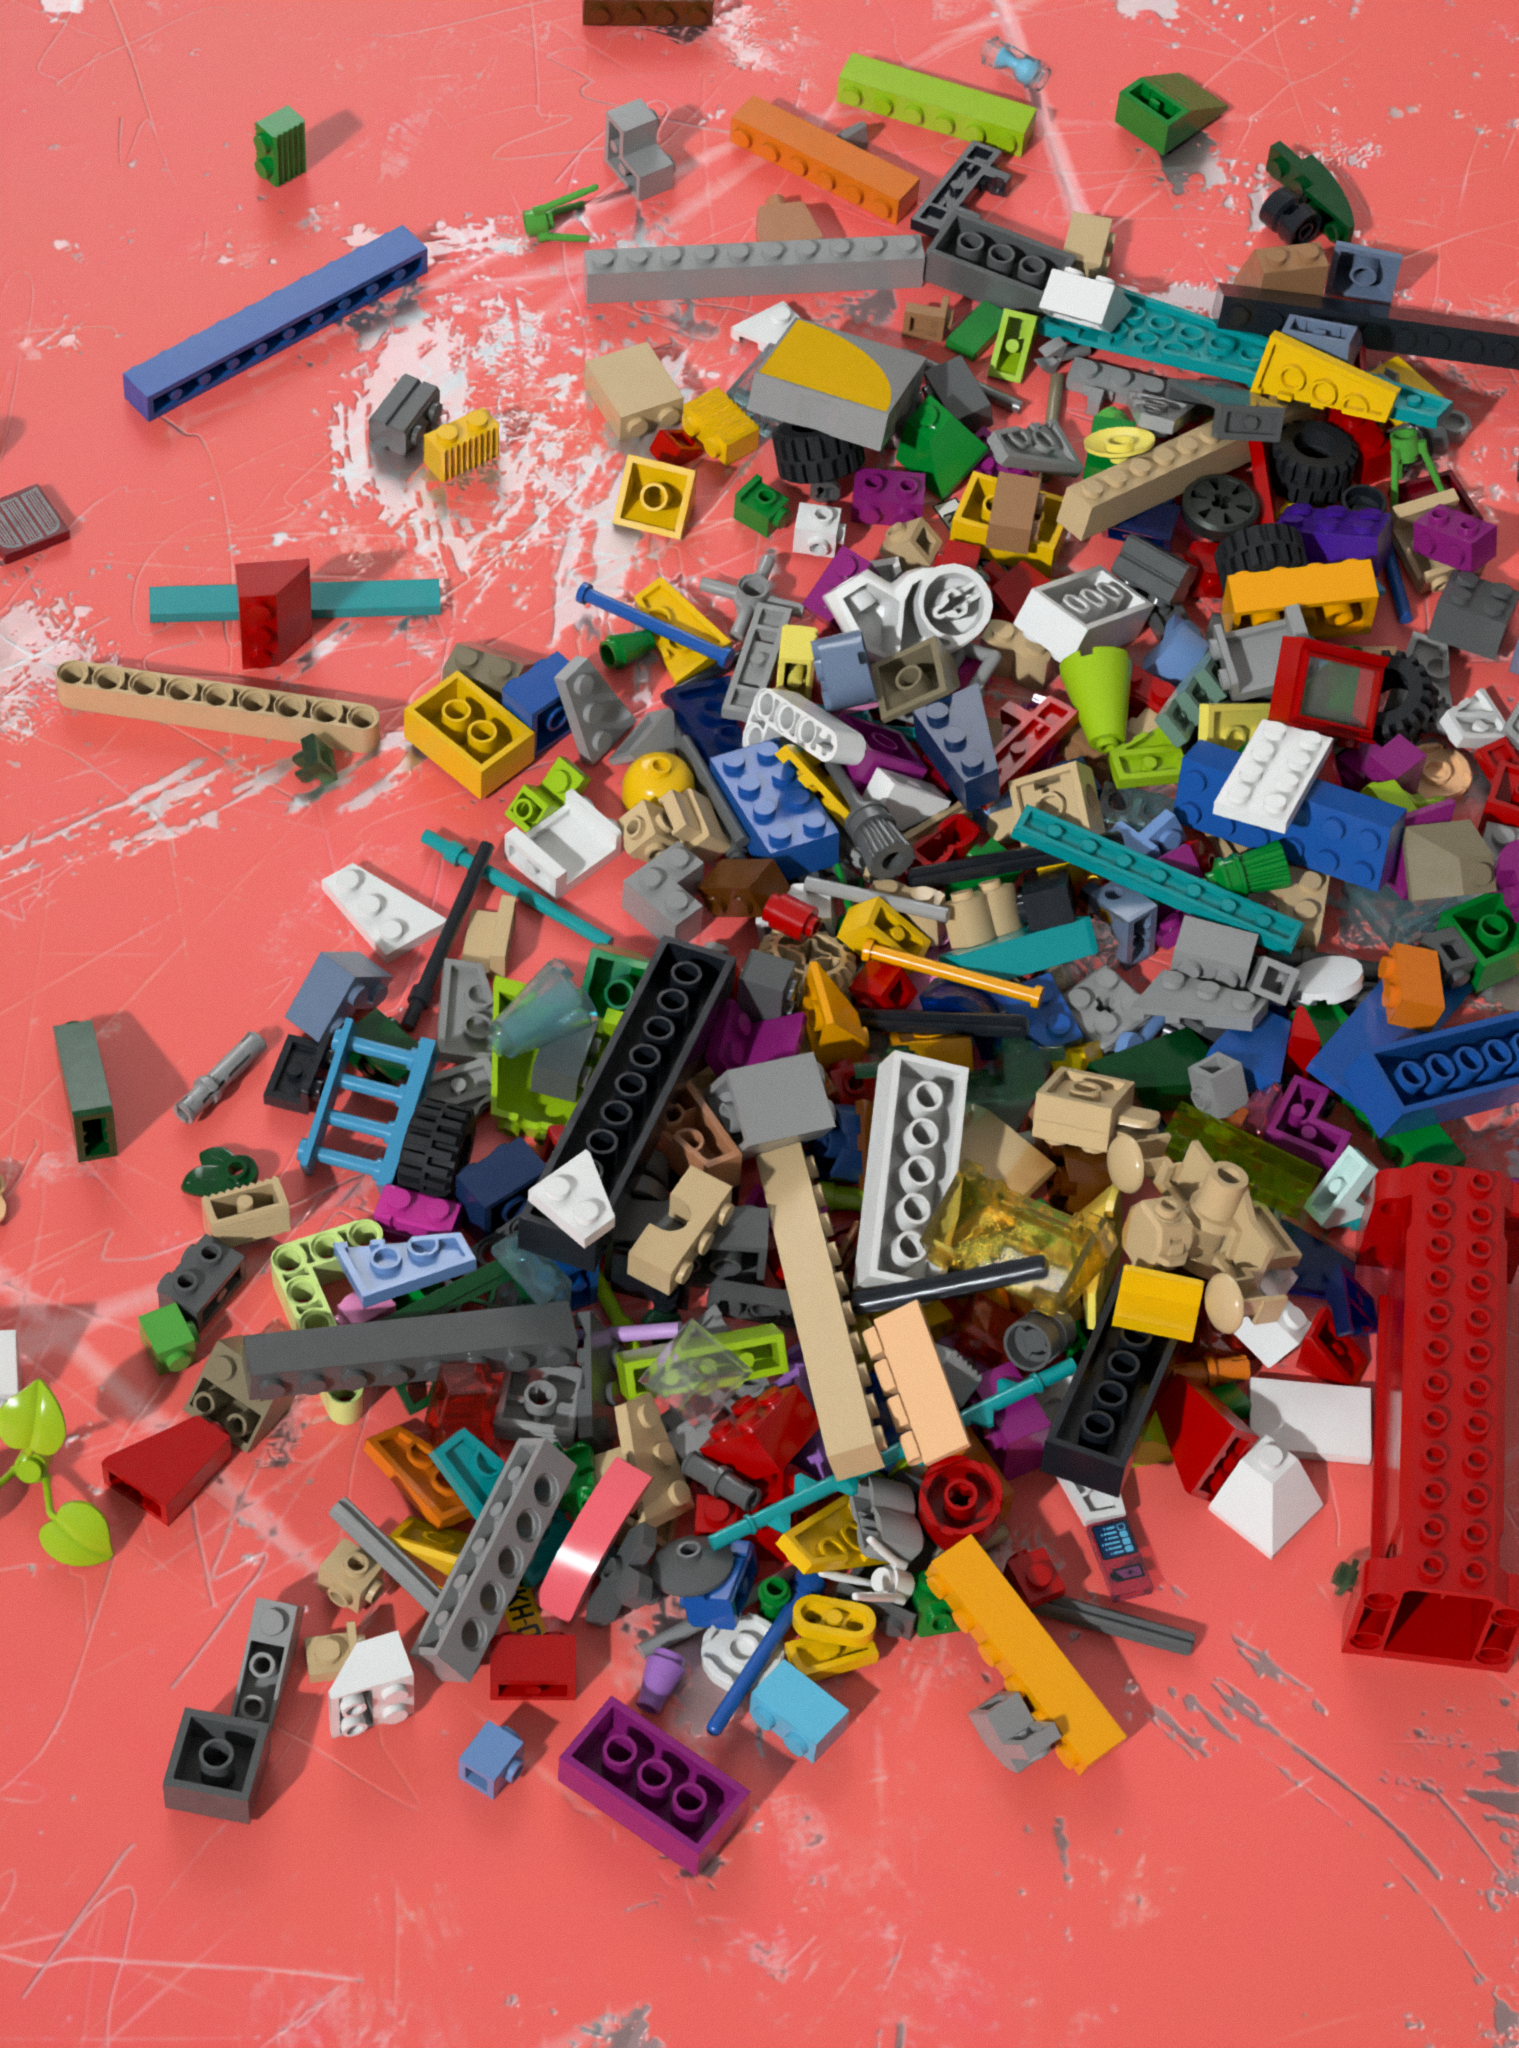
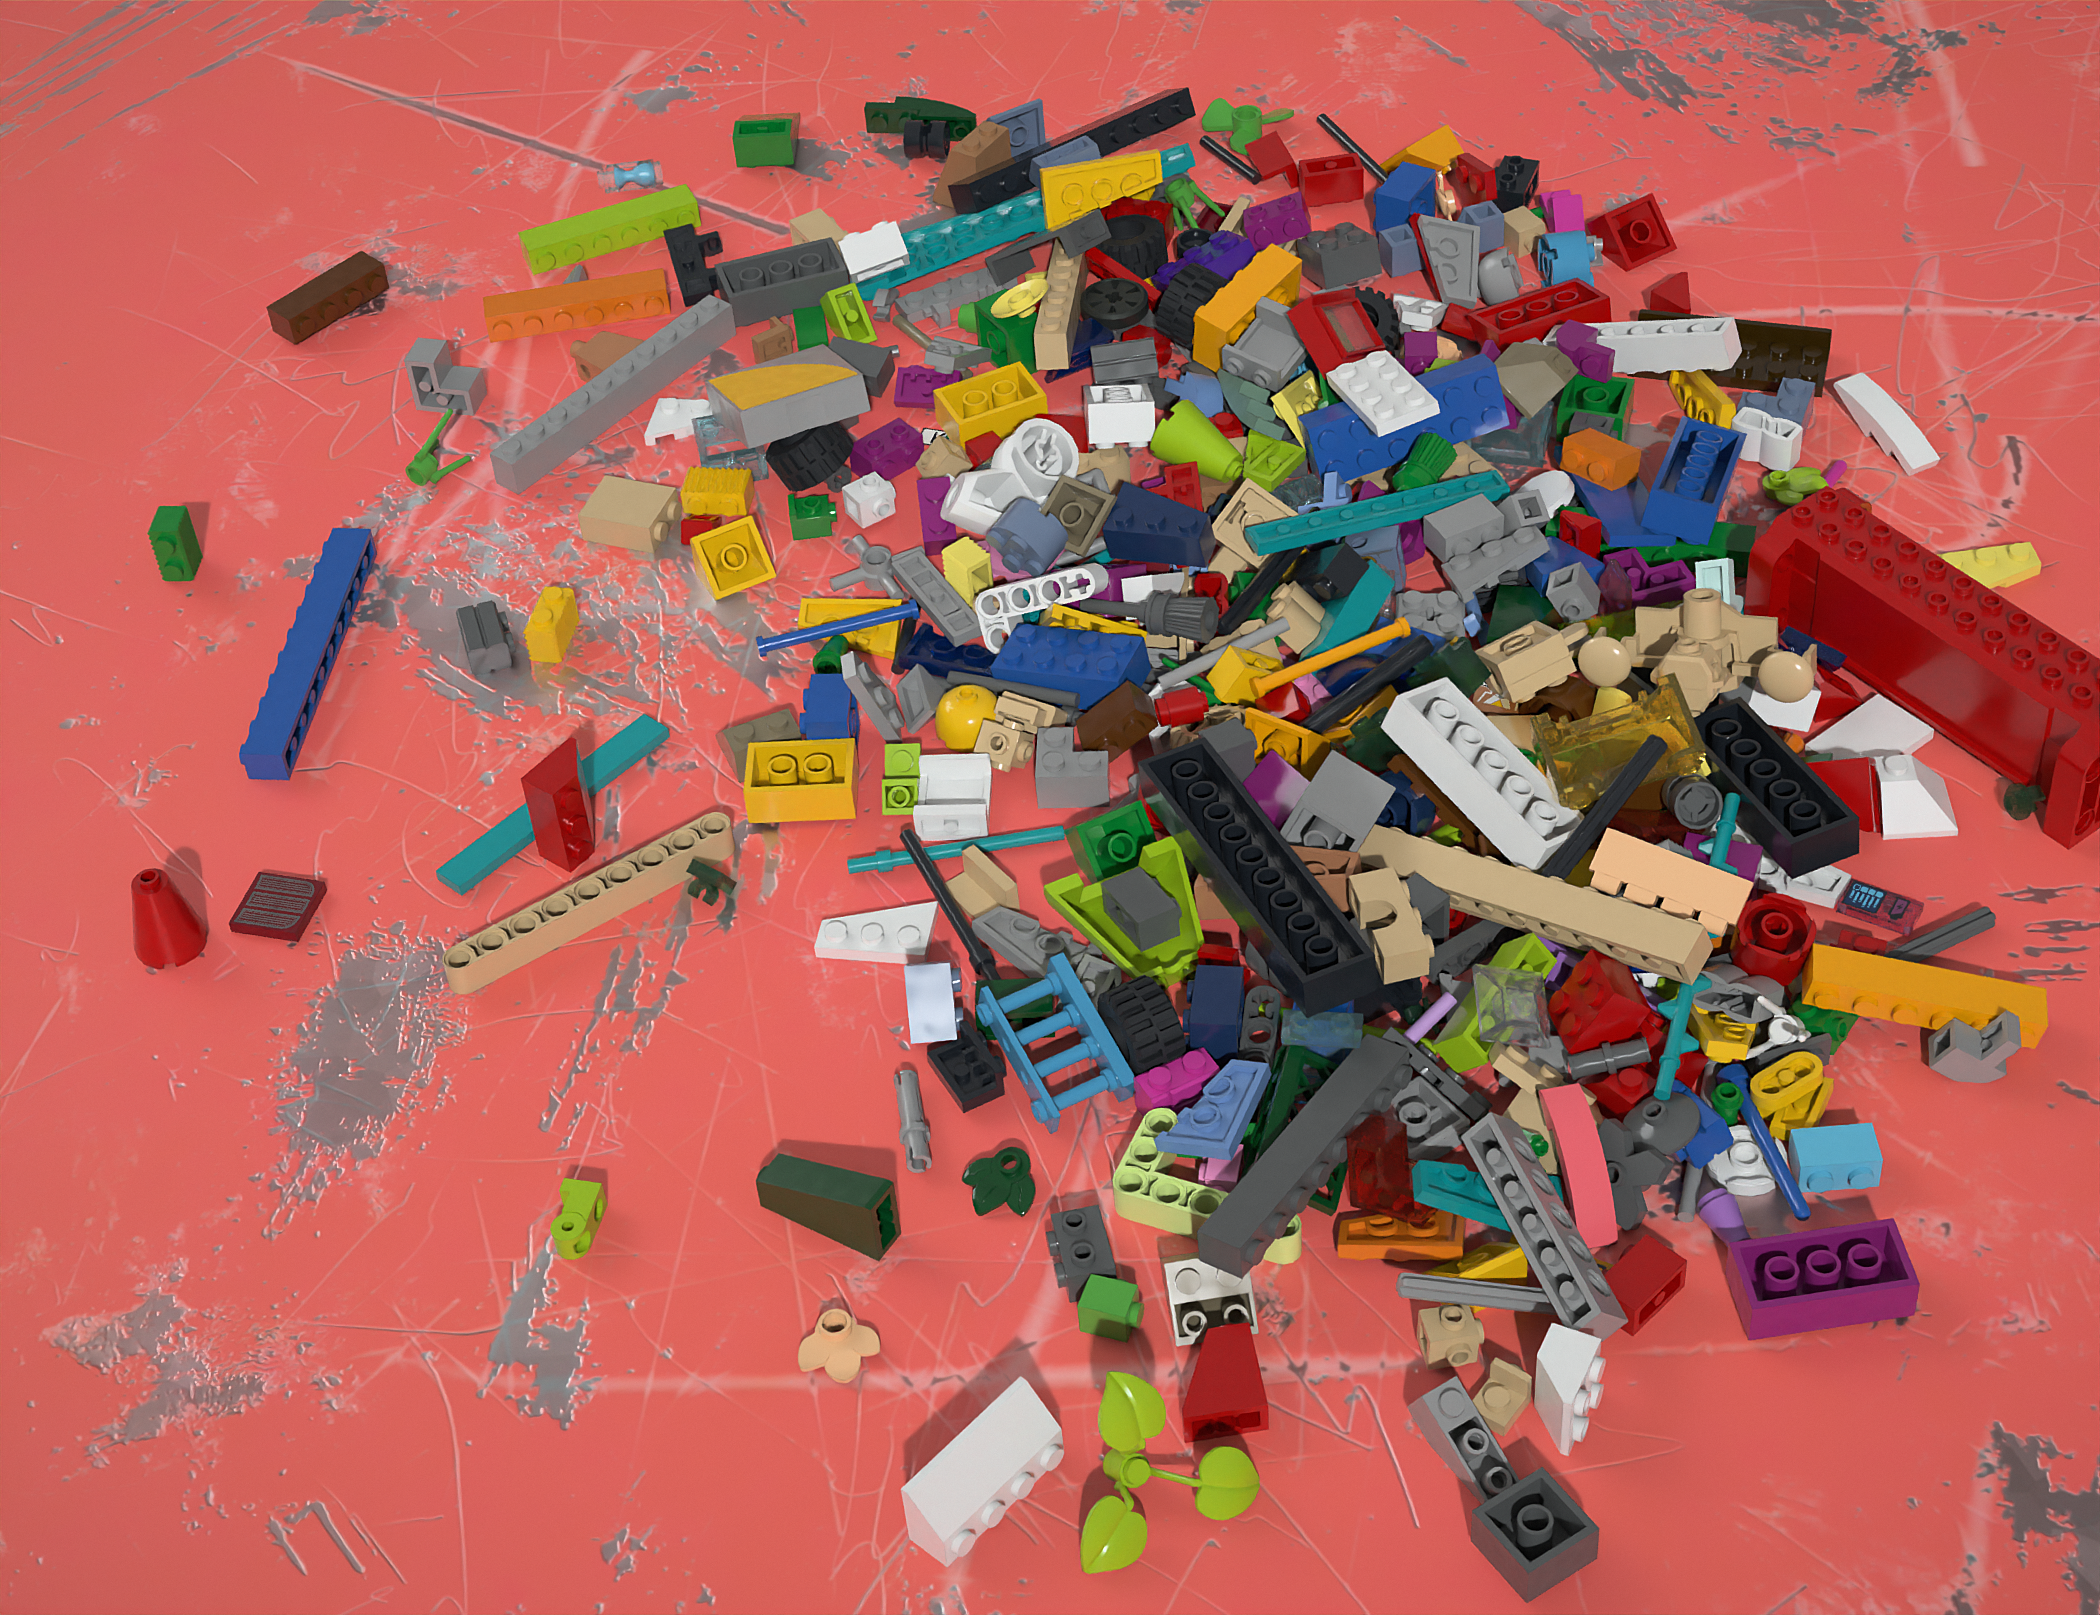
camera: 35 degrees left, 10 degrees down
tan brick [201,1176,290,1247] -> none
medium blue brick [458,1720,526,1800] -> none
clear light blue cone [486,958,598,1059] -> none
white wing [528,1149,615,1249] -> none
green slope [895,395,990,502] -> none
medium nougat brick [985,471,1046,555] -> none
yellow panel [1112,1264,1205,1342] -> none
light grey wing [1126,389,1195,438] -> none

